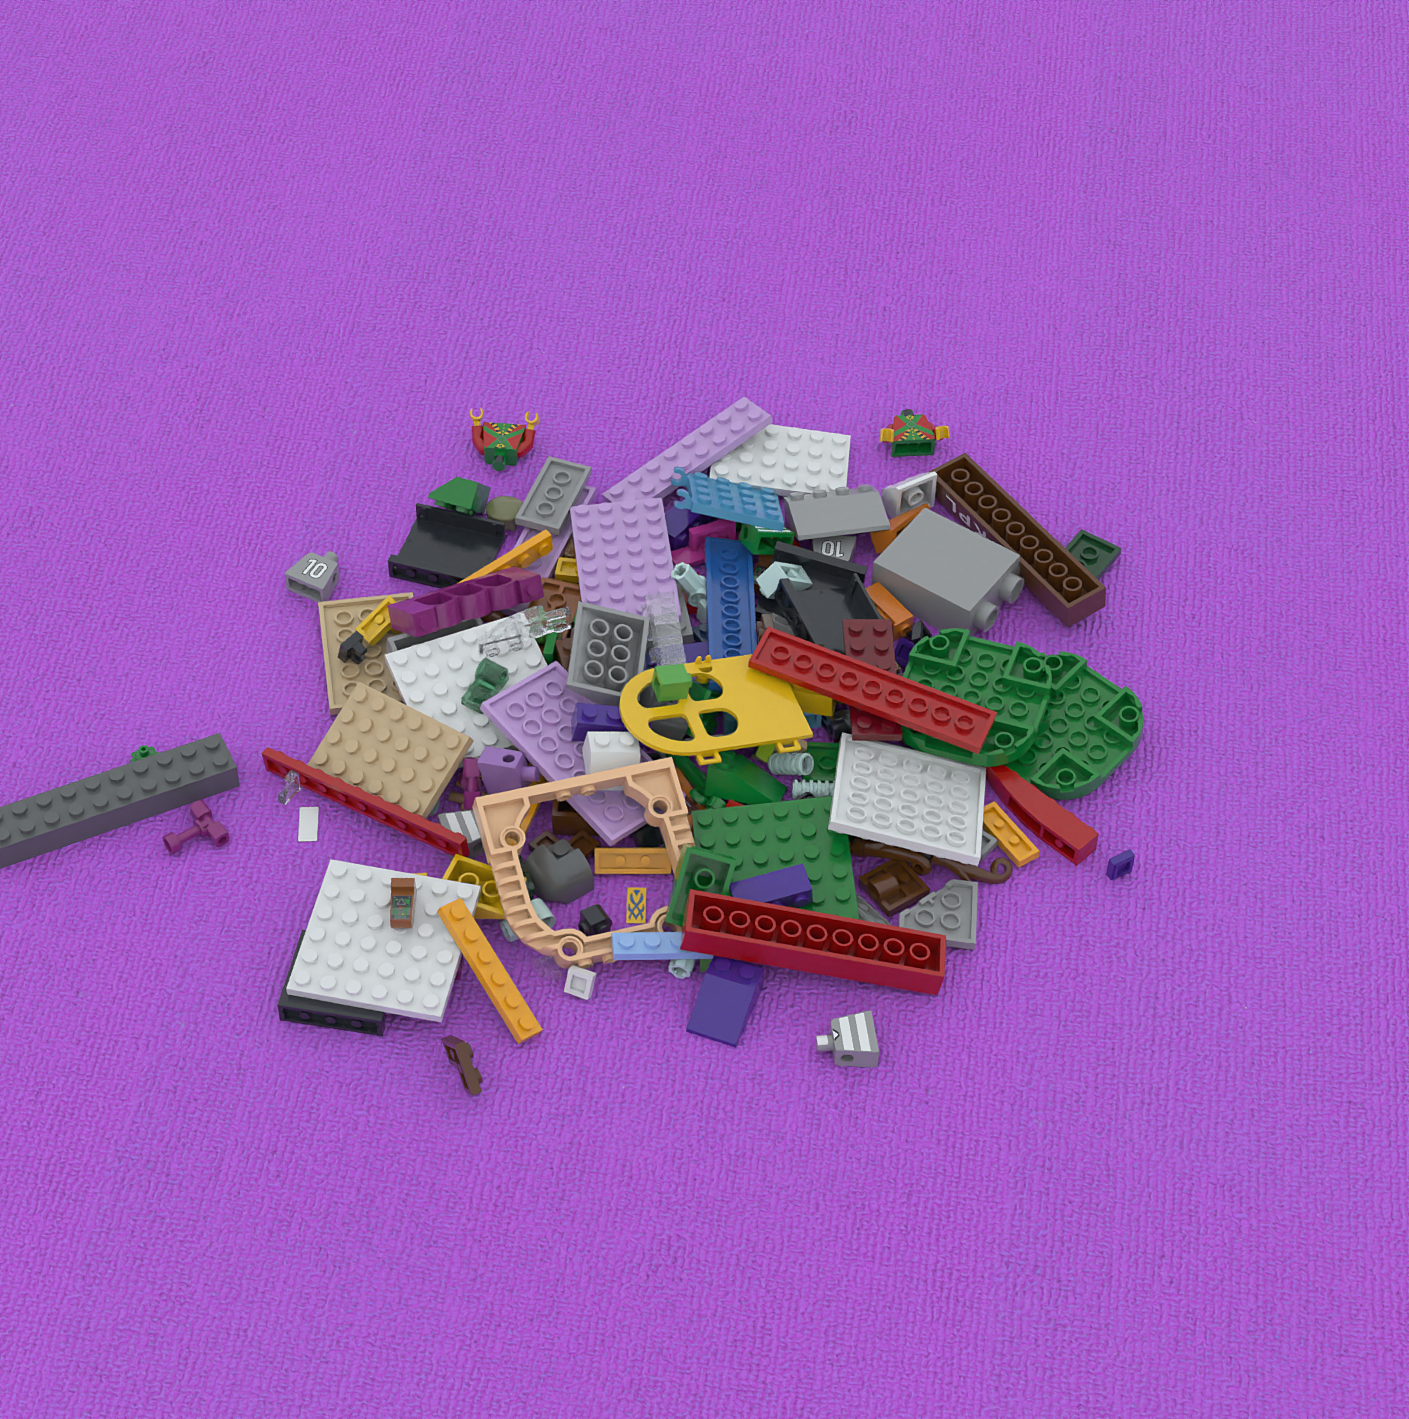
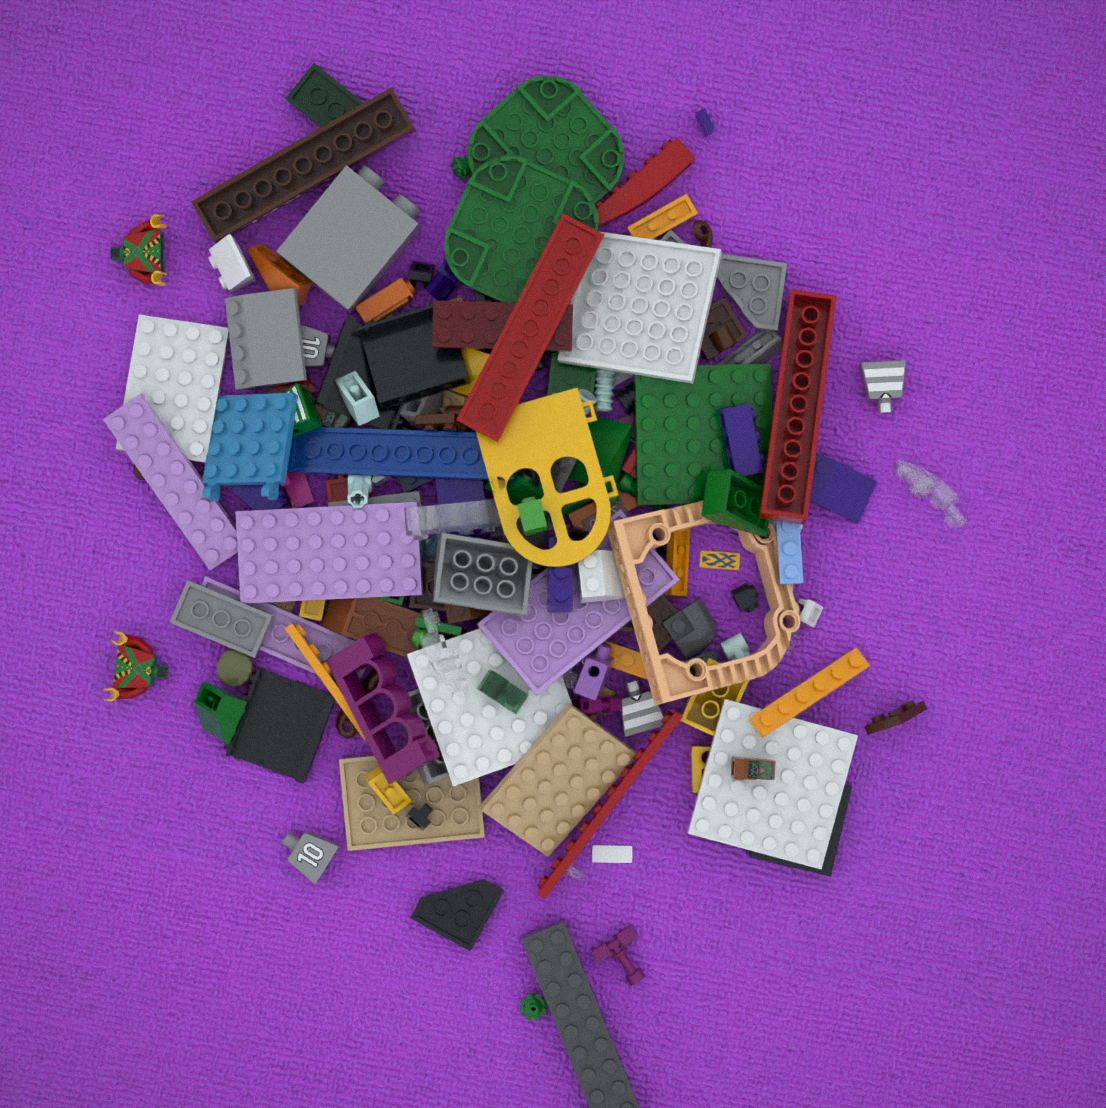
camera: 85 degrees left, 40 degrees up
none -> black plate [410,879,504,951]
none -> clear slope [893,460,968,529]

